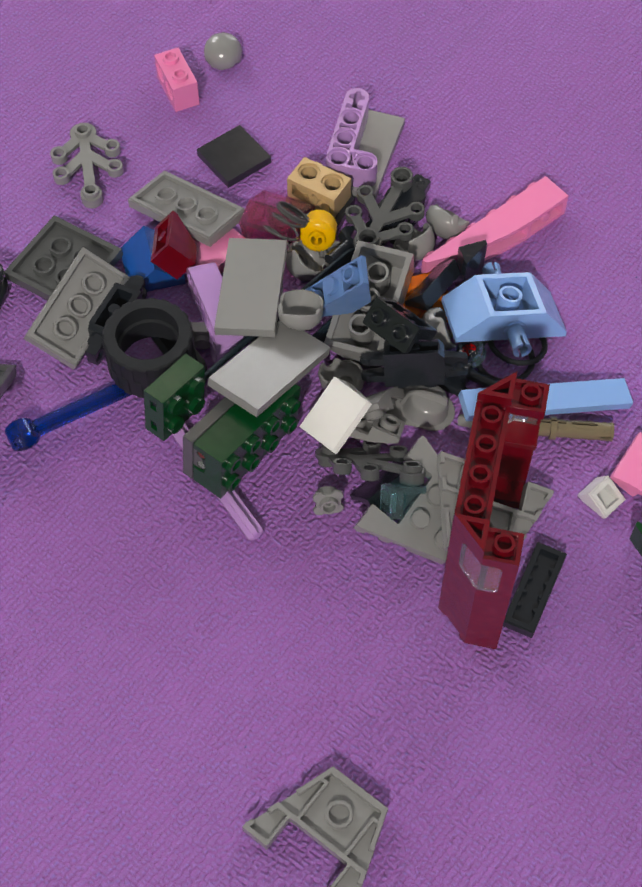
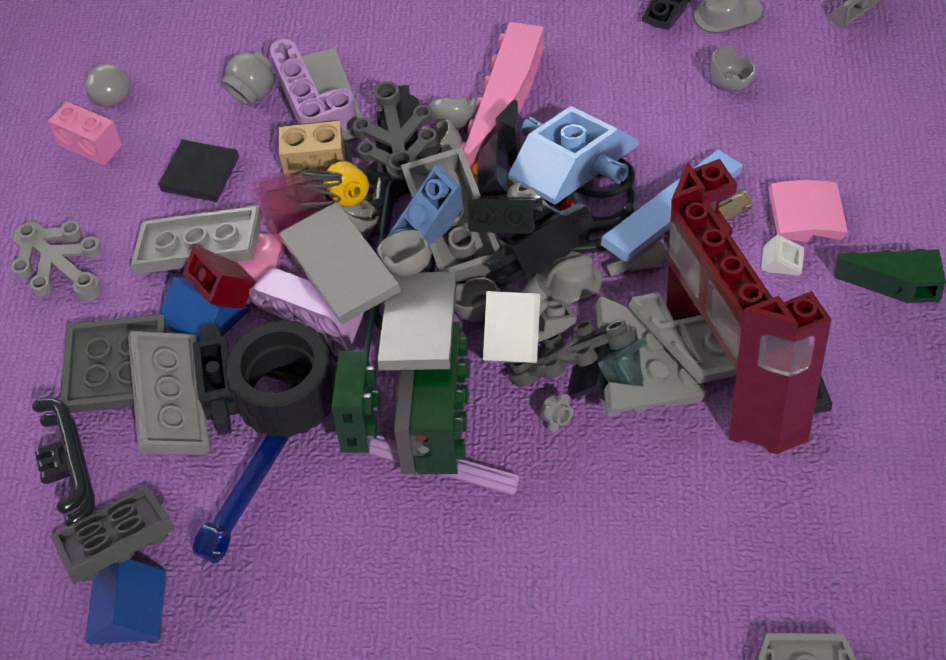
camera: 30 degrees left, 5 degrees down
none -> light grey piece [221,52,275,106]

